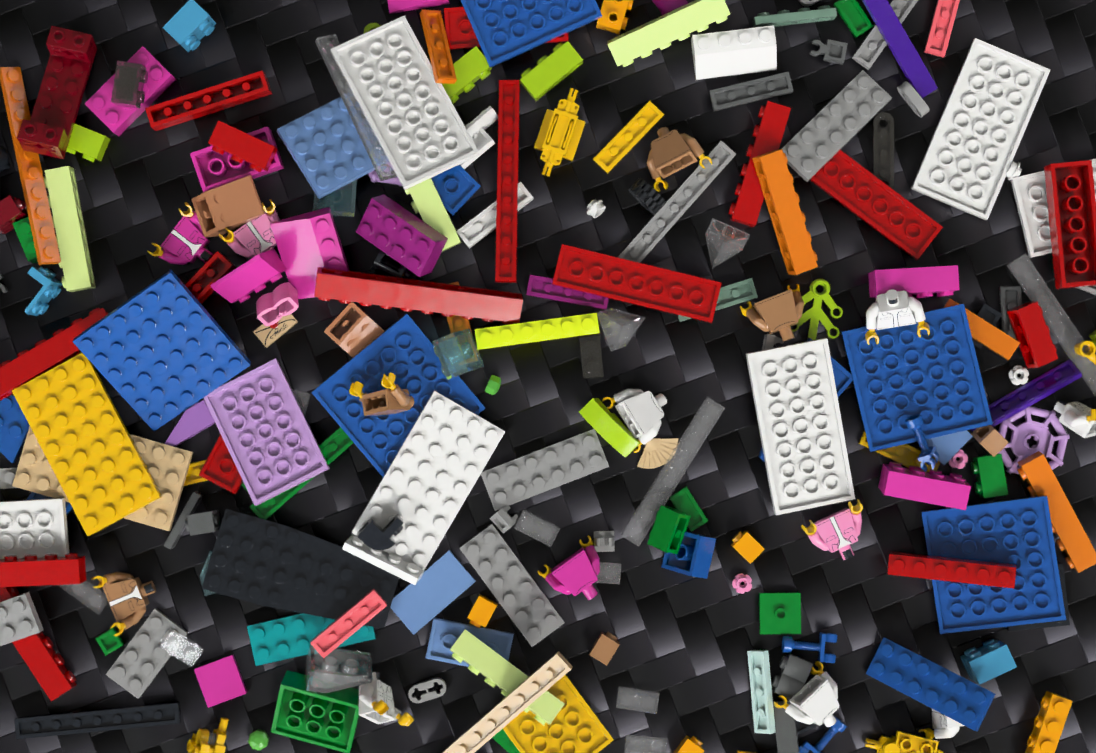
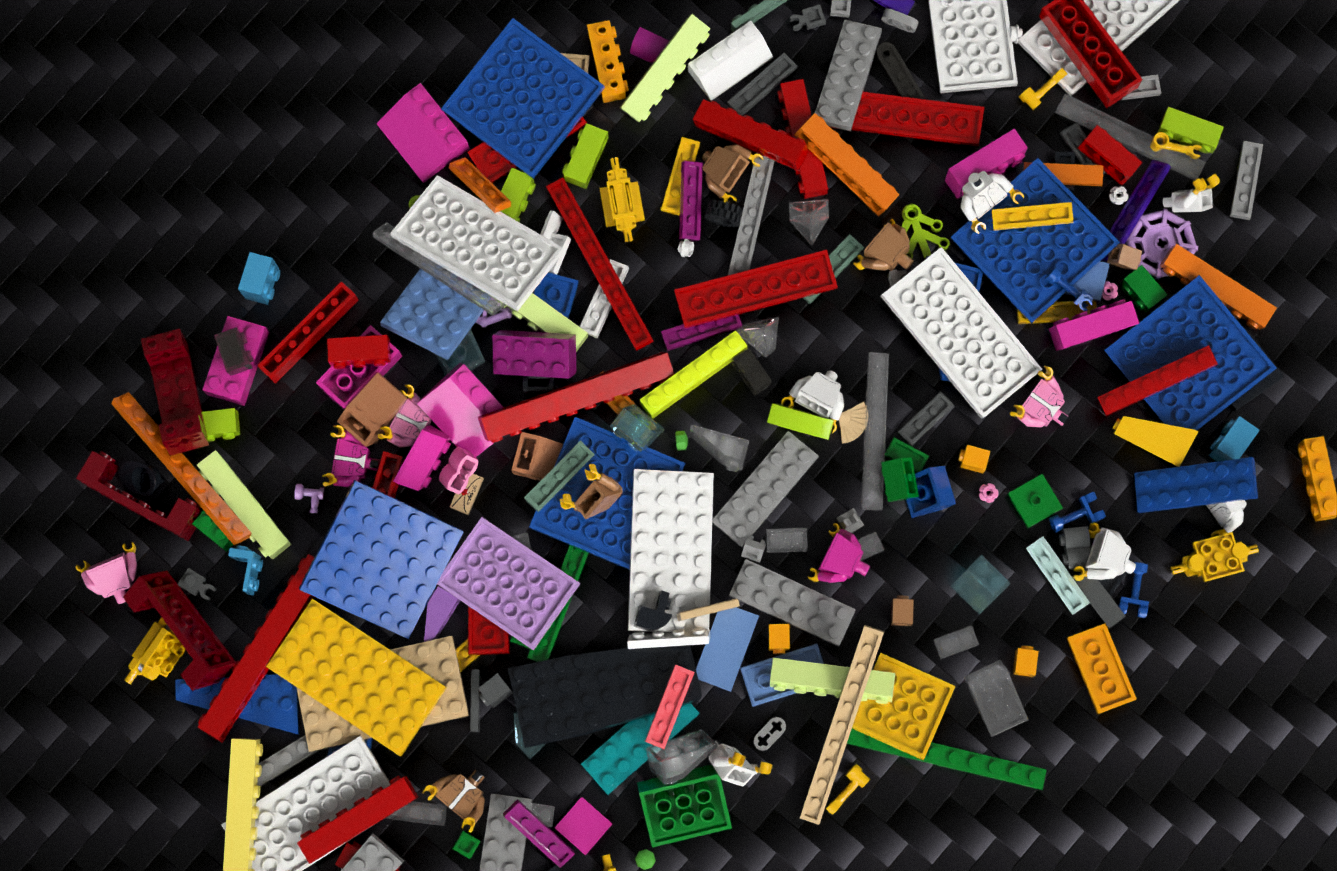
camera: 30 degrees left, 10 degrees down
none -> lavender piece [295,483,325,513]
none -> magenta plate [503,799,575,868]
none -> sand green plate [524,441,595,512]
none -> tan tile [677,599,740,622]
none -> magenta plate [679,161,703,241]
none -> clear slope [690,425,749,472]
none -> red brick [693,99,809,171]
none -> dark grey tile [897,391,954,446]
none -> clear light blue slope [951,555,1011,615]
none -> yellow plate [992,202,1073,231]
none -> yellow brick [1019,68,1067,110]
none -> yellow slope [1112,416,1198,467]

